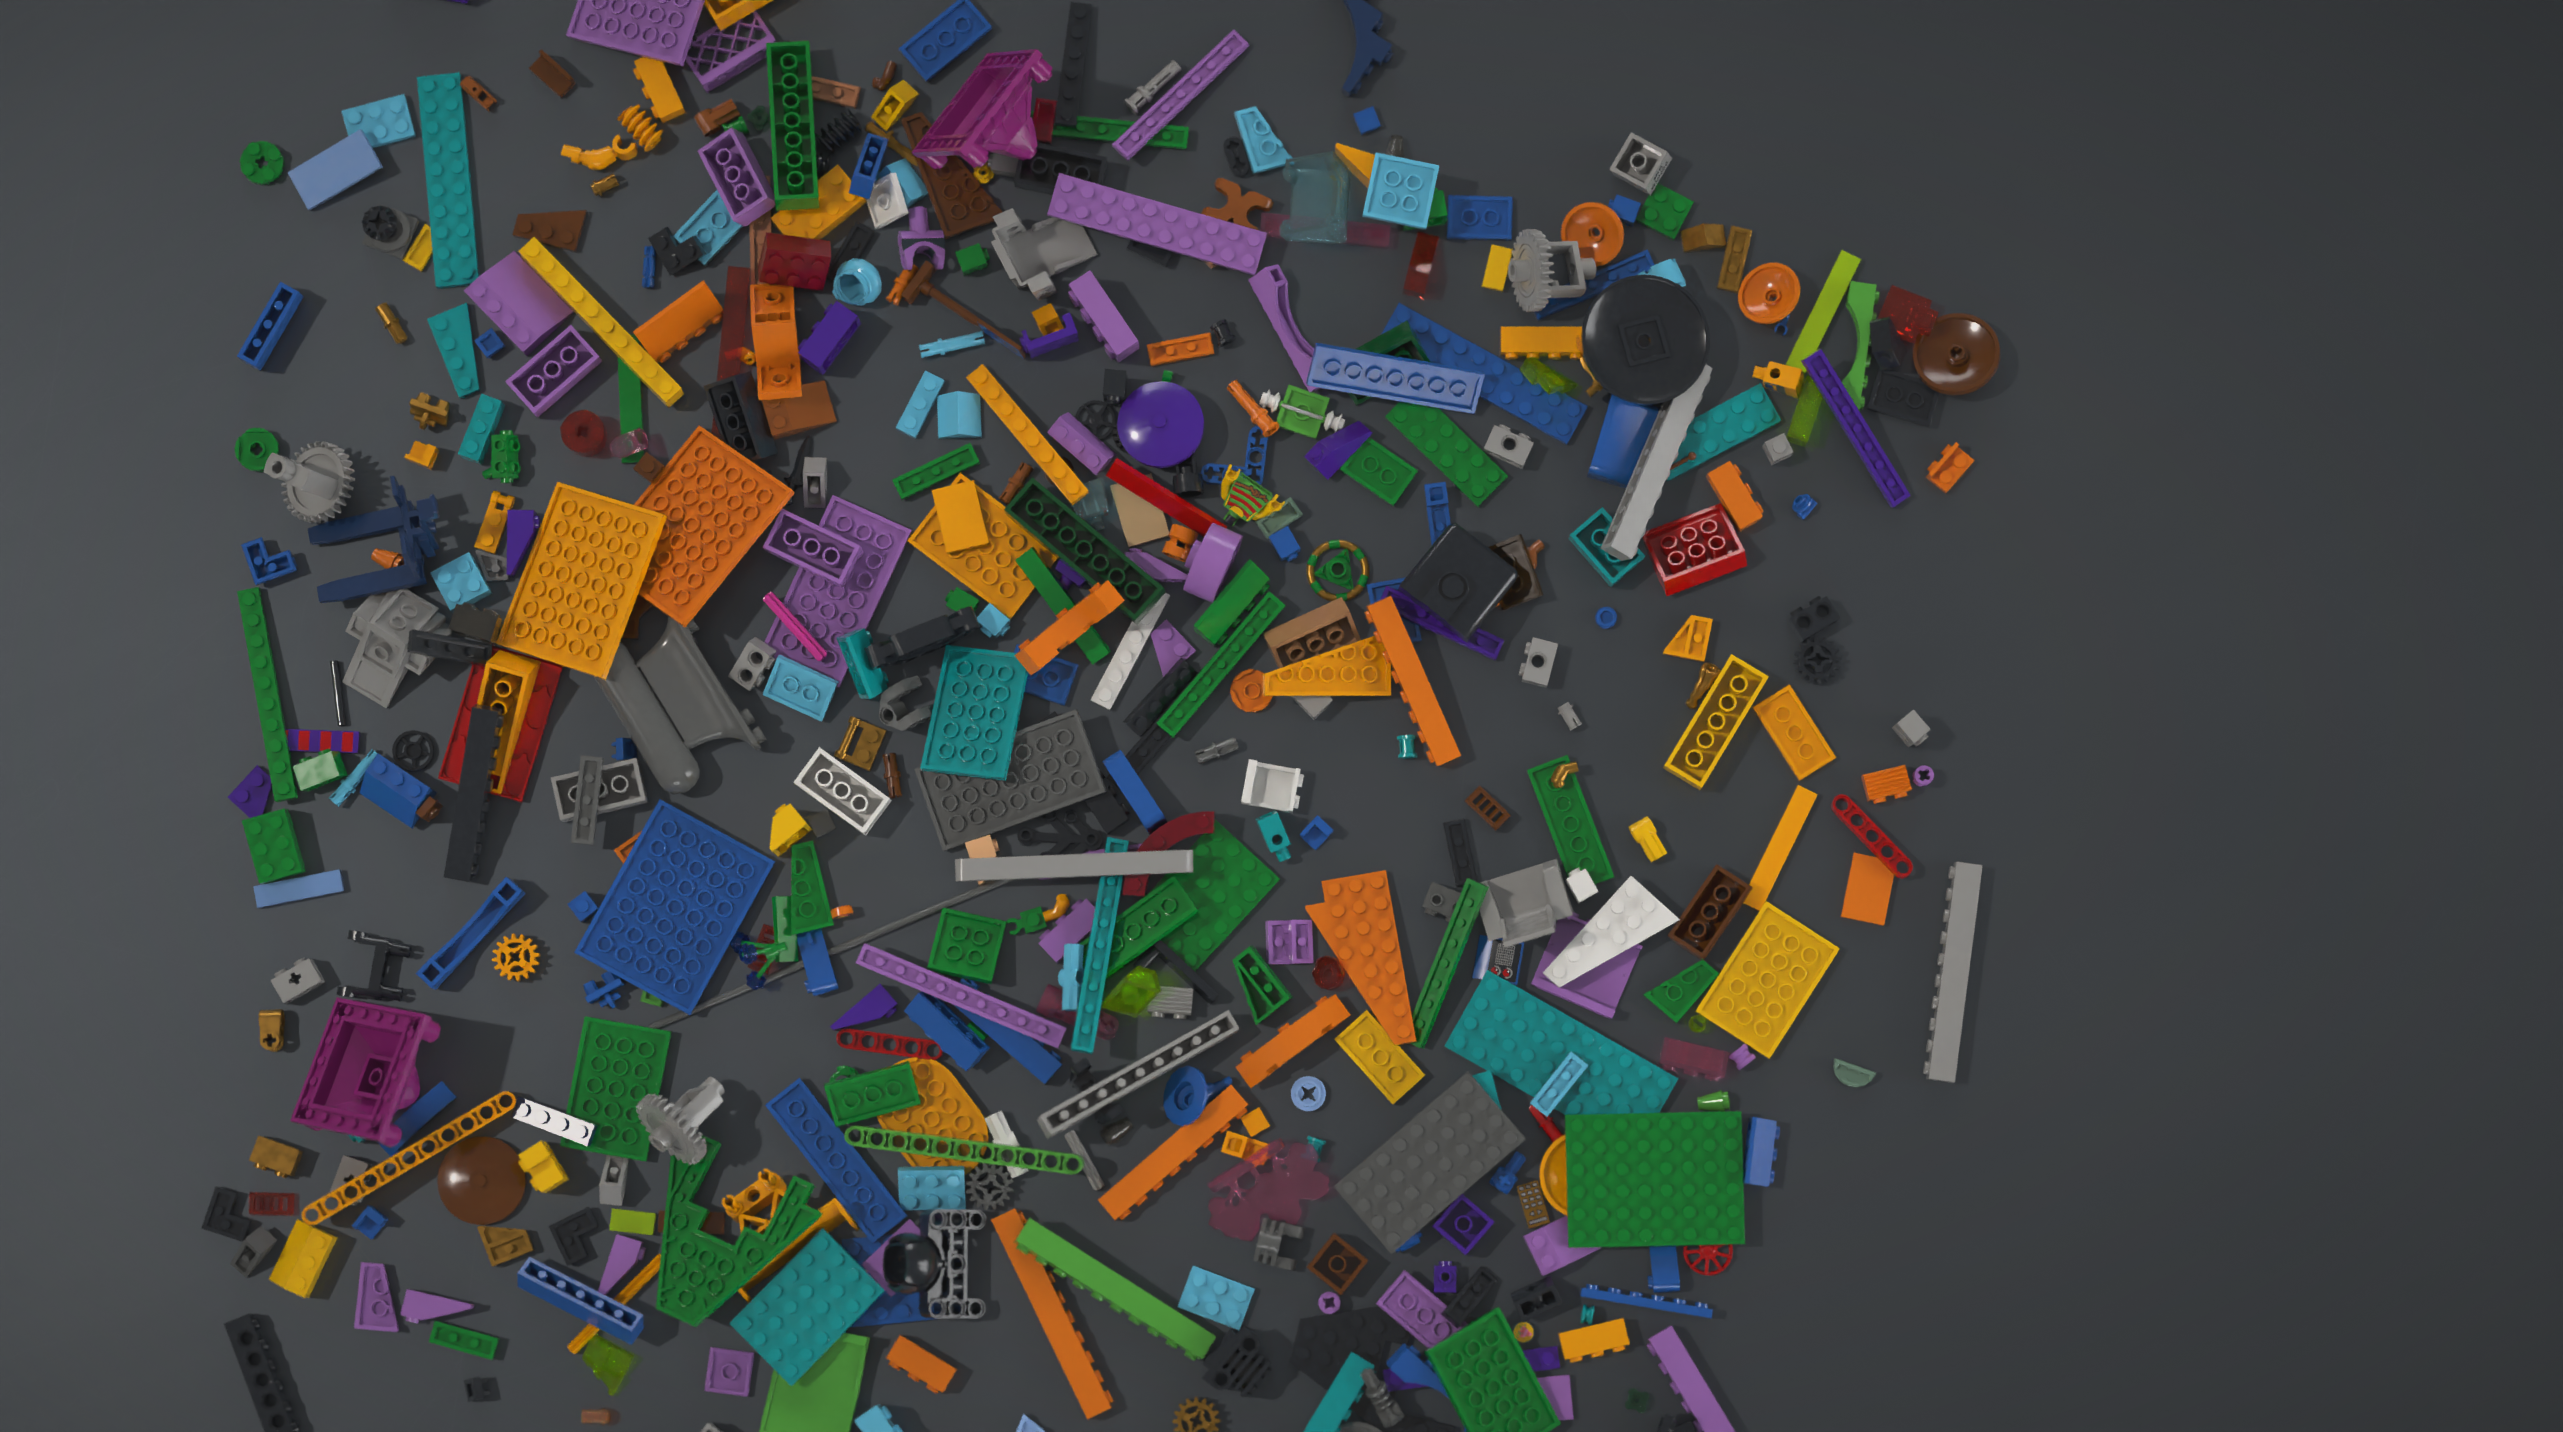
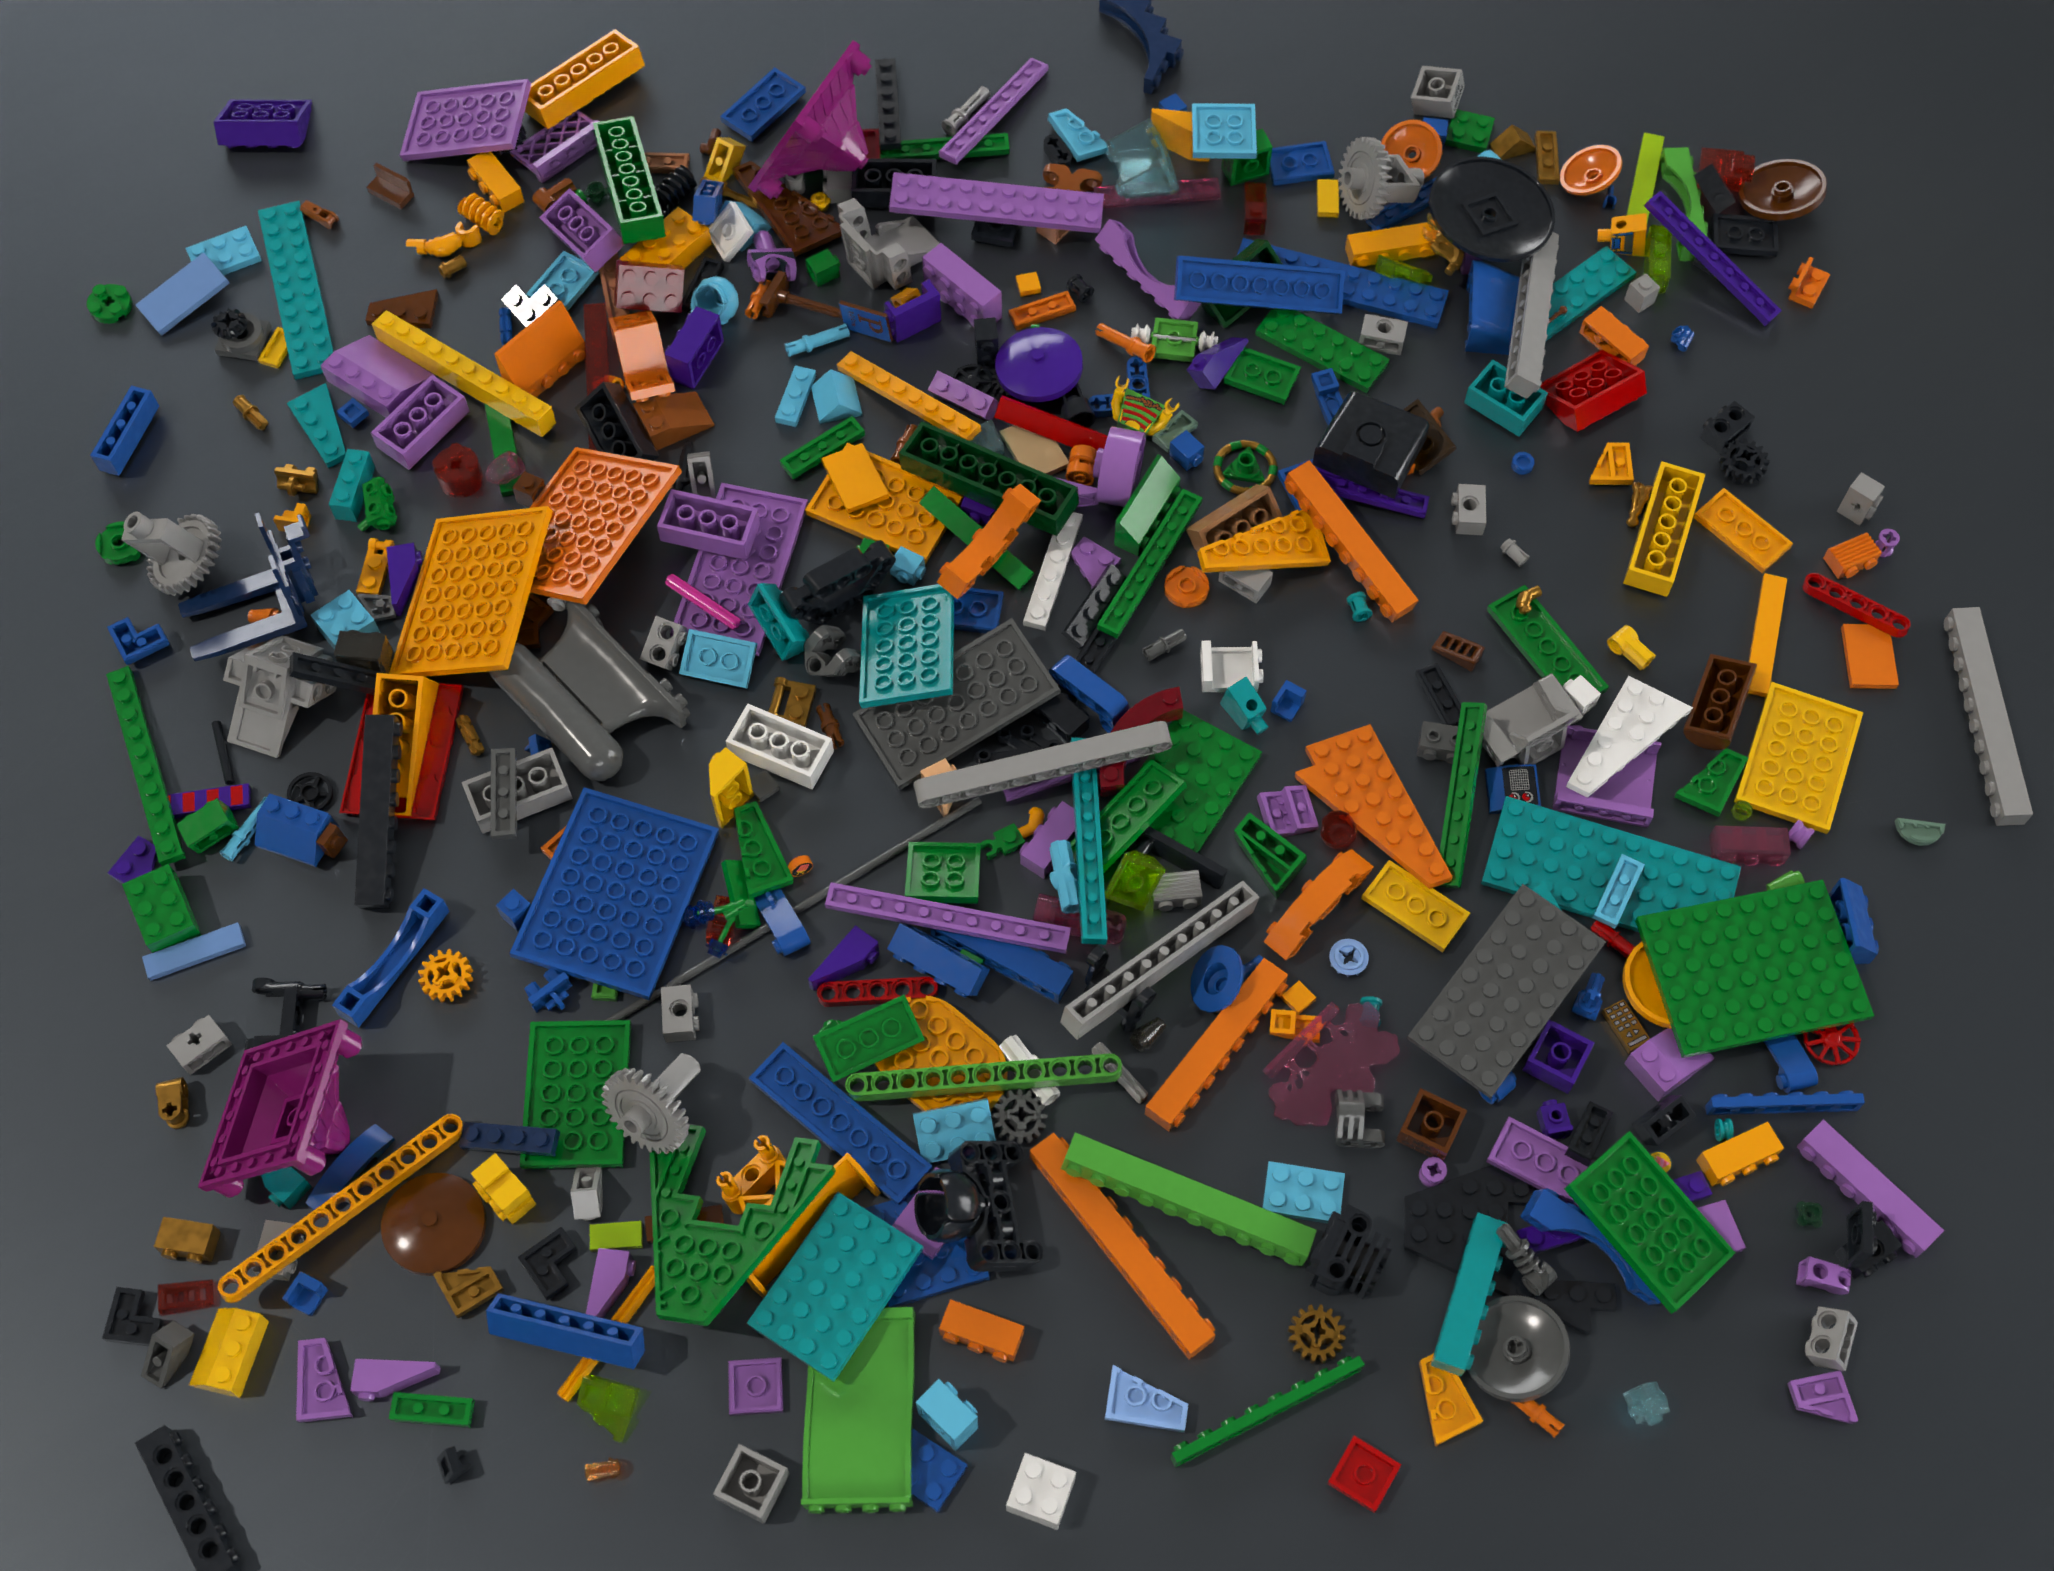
camera: 10 degrees left, 20 degrees down
none -> pearl gold axle [456,714,485,756]
none -> light grey brick [661,984,700,1042]
none -> light orange tile [1016,272,1041,297]

